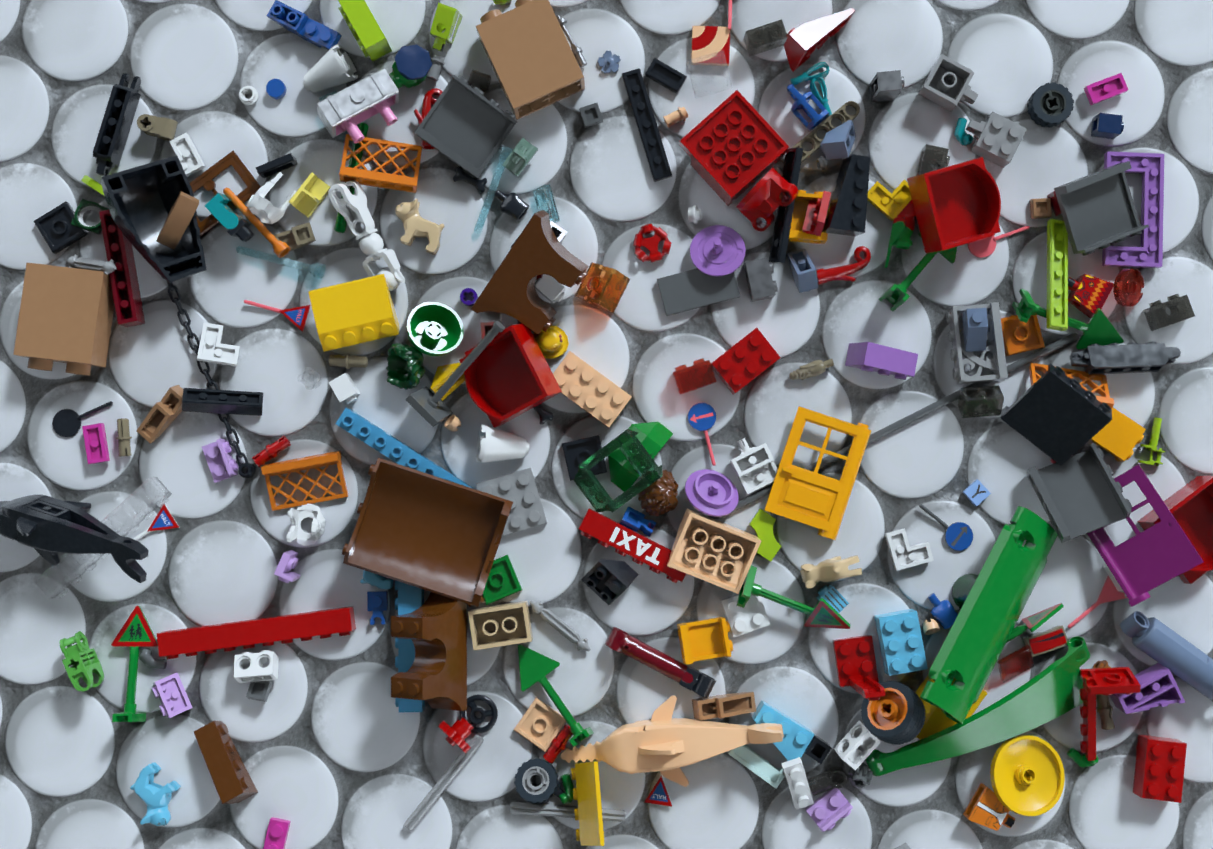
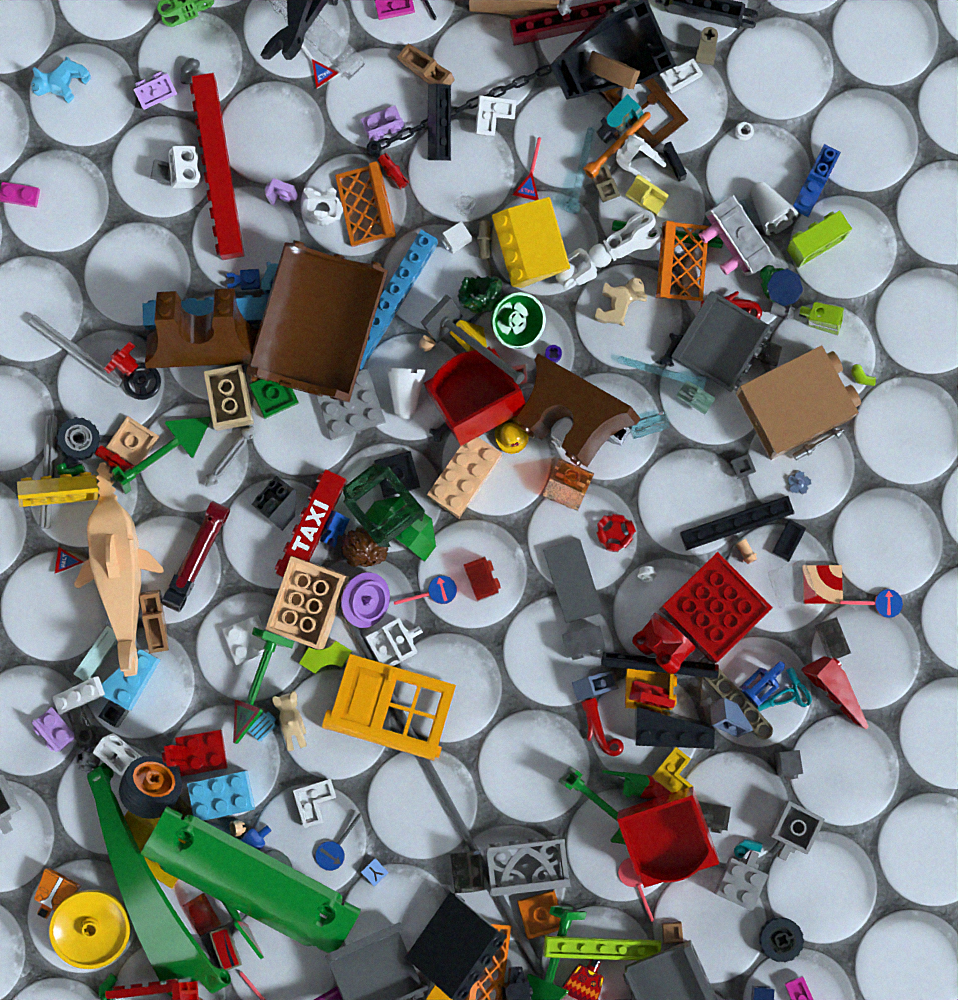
camera: 85 degrees right, 5 degrees down
green piece [111,606,158,722] -> none
dark tan axle [116,418,132,457] -> none
reddish brown wedge [194,721,258,804] -> none
blue tile [266,79,287,99] -> none
black piece [494,190,529,221] -> none
light orange panel [677,617,733,665] -> none
medium lavender piece [690,225,746,276] -> none
red brick [710,328,781,395] -> none
dark tan piece [789,359,834,380] -> none
medium lavender wedge [845,342,918,380] -> none
sand blue slope [962,308,988,352] -> none

